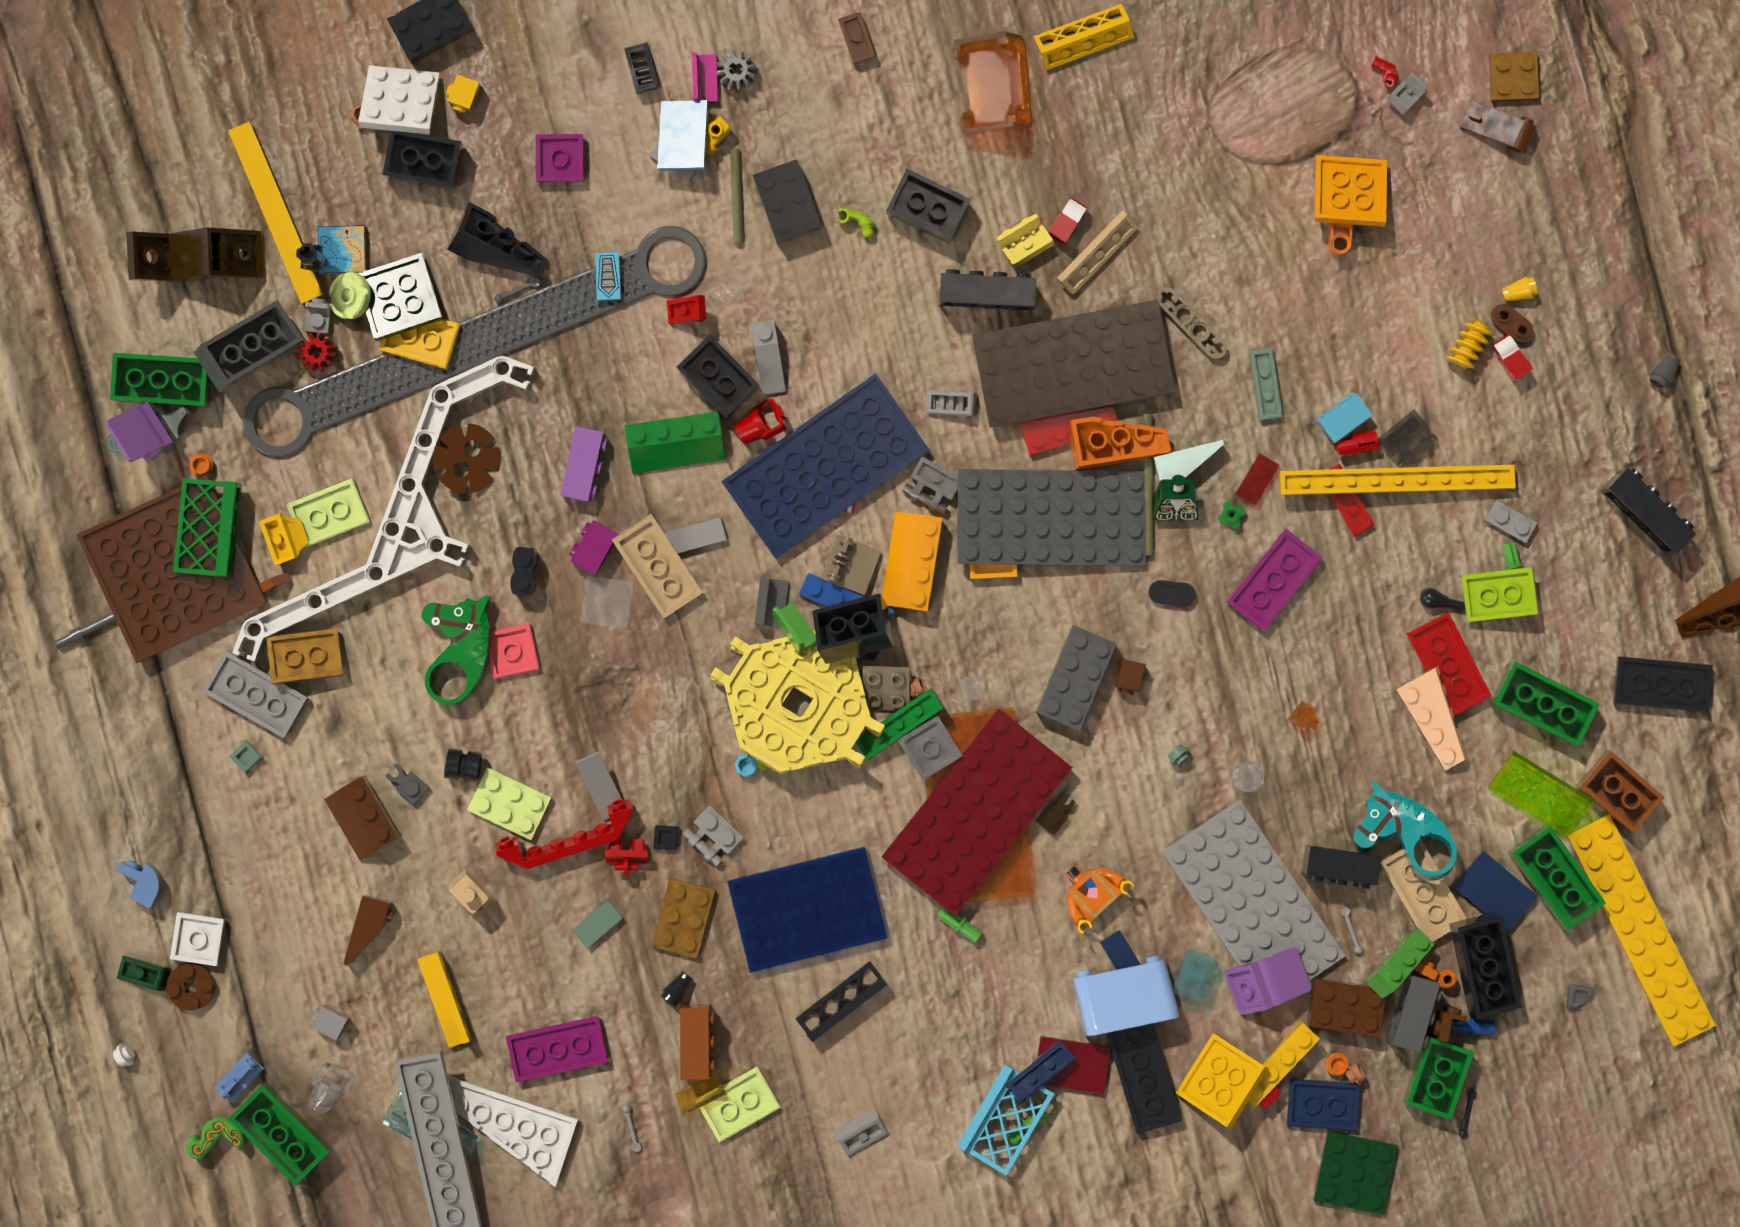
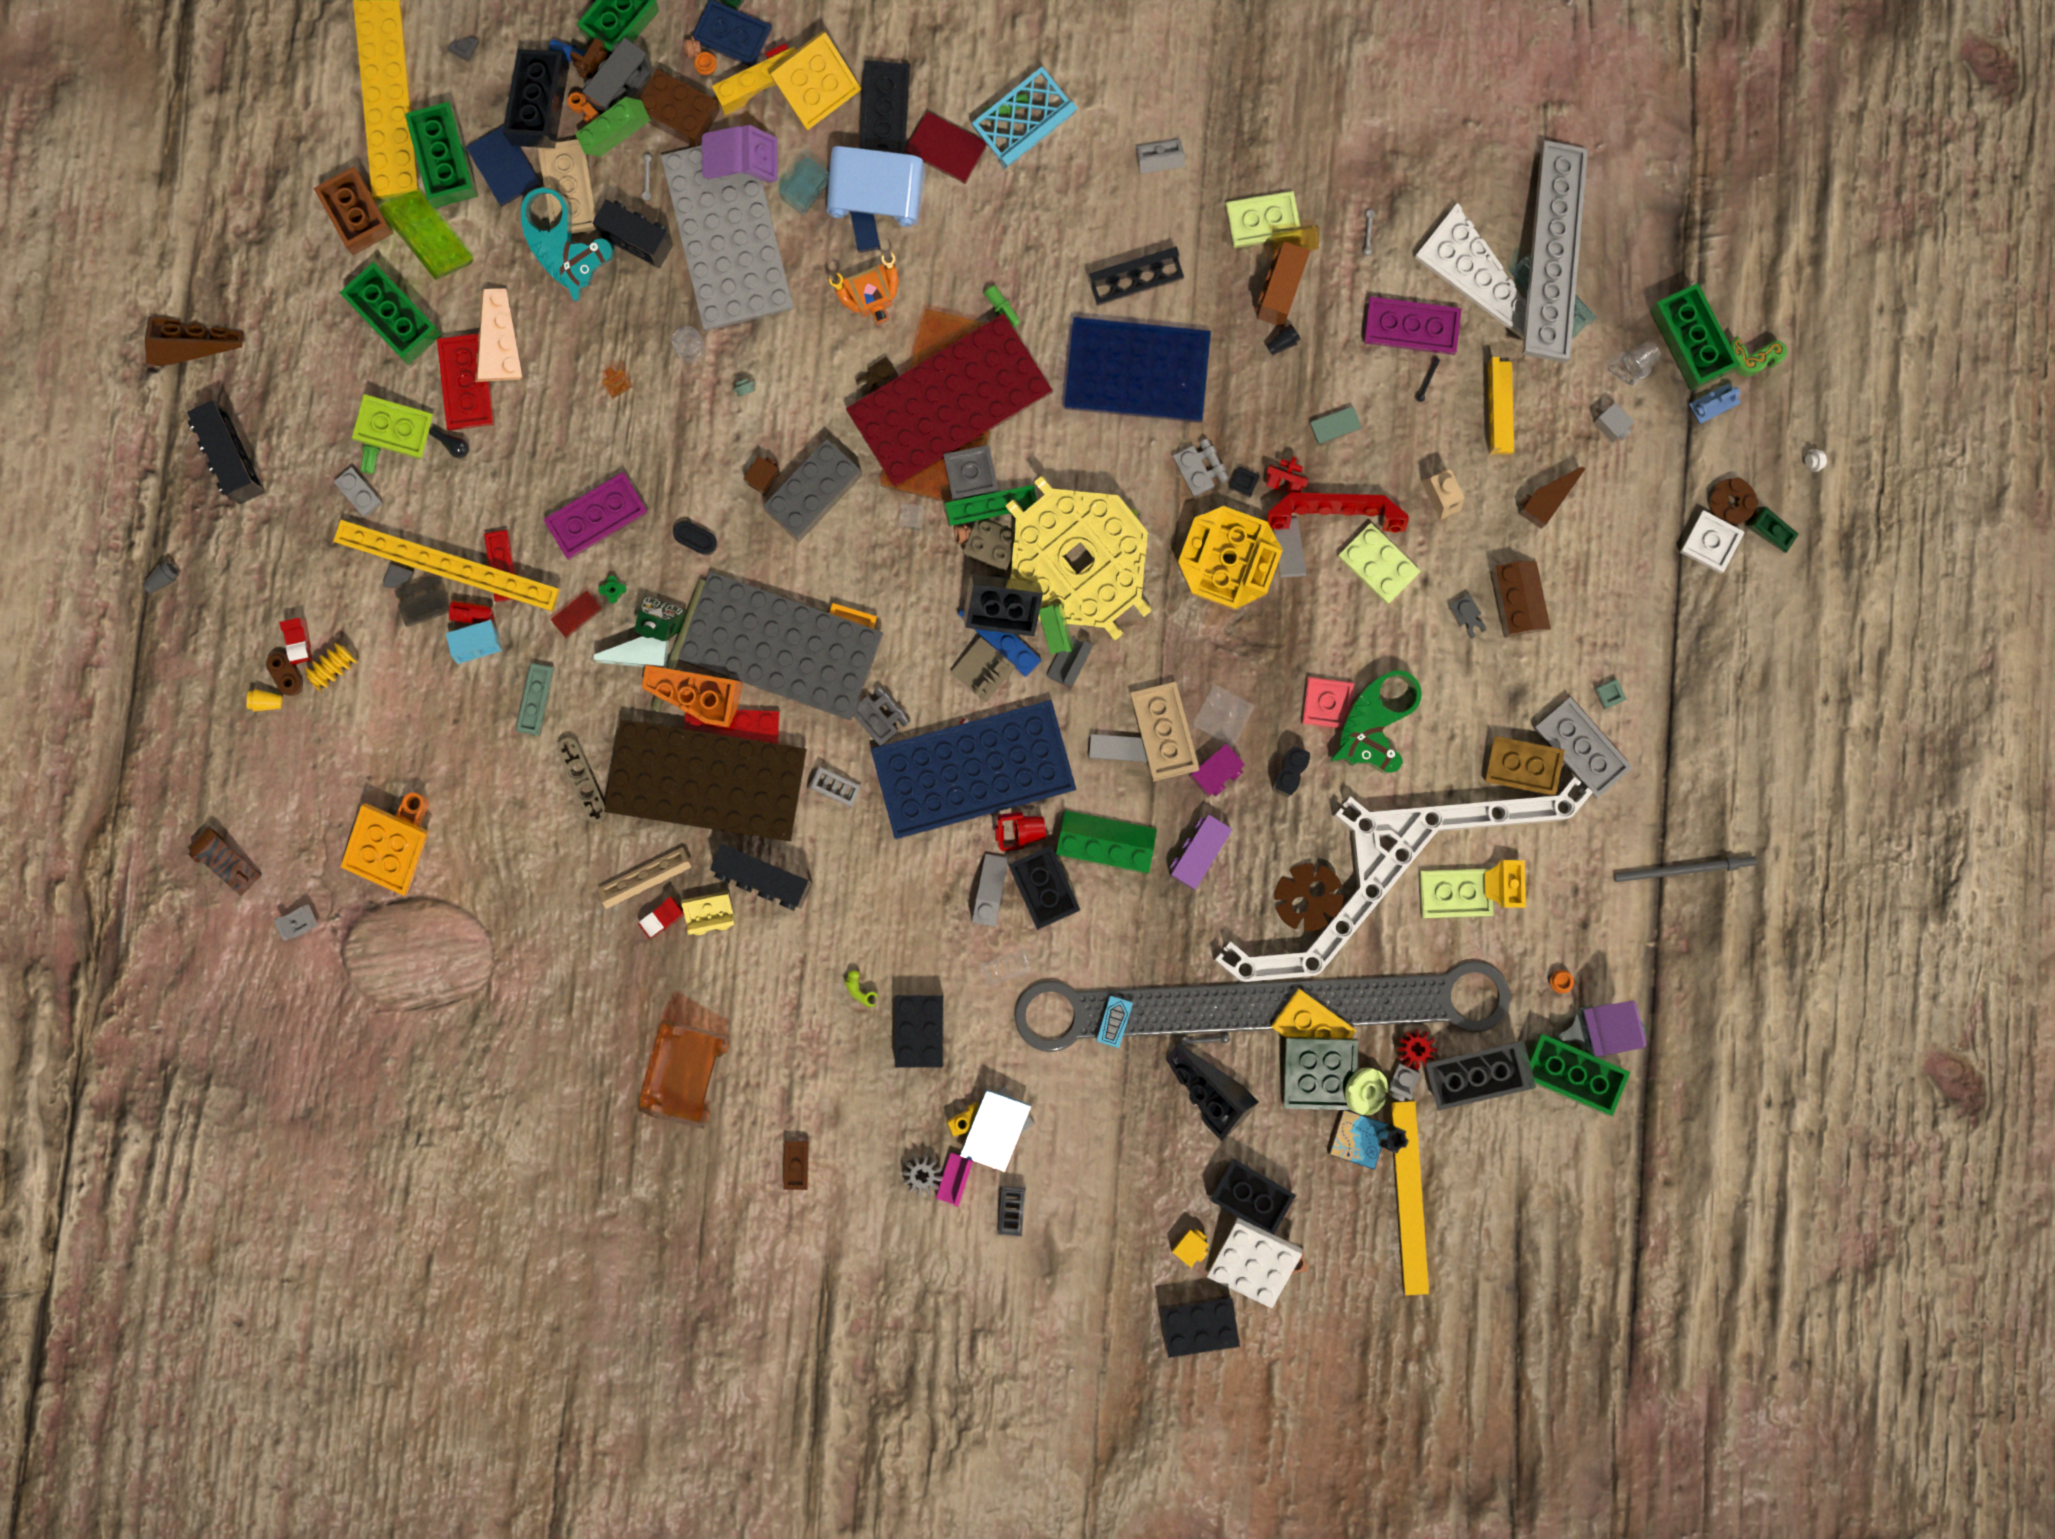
camera: 160 degrees left, 5 degrees down
reddish brown plate [76,475,266,663] -> none
medium blue brick [116,859,163,908] -> none
dark brown bracket [126,227,263,283] -> none
green fence [173,478,242,578] -> none
dark orange tile [258,573,291,593] -> none
black wheel [444,748,482,783] -> none
magenta plate [536,134,584,183] -> none
pearl gold plate [651,878,715,959] -> none
red slope [666,295,707,324] -> none
olive bar [730,149,743,244] -> none
medium azure tile [734,754,758,777] -> none
light orange slope [882,512,942,612] -> none
black brick [886,168,971,245] -> none
dark blue tile [1006,1041,1076,1104] -> none
yellow fence [1033,4,1134,71] -> none
red arm [1371,56,1399,88] -> none
pearl gold plate [1489,51,1539,101] -> none
black plate [1613,656,1713,712] -> none
none -> flat silver tile [382,564,414,588]
none -> yellow piece [1178,506,1283,610]
none -> black hinge [1416,358,1440,402]

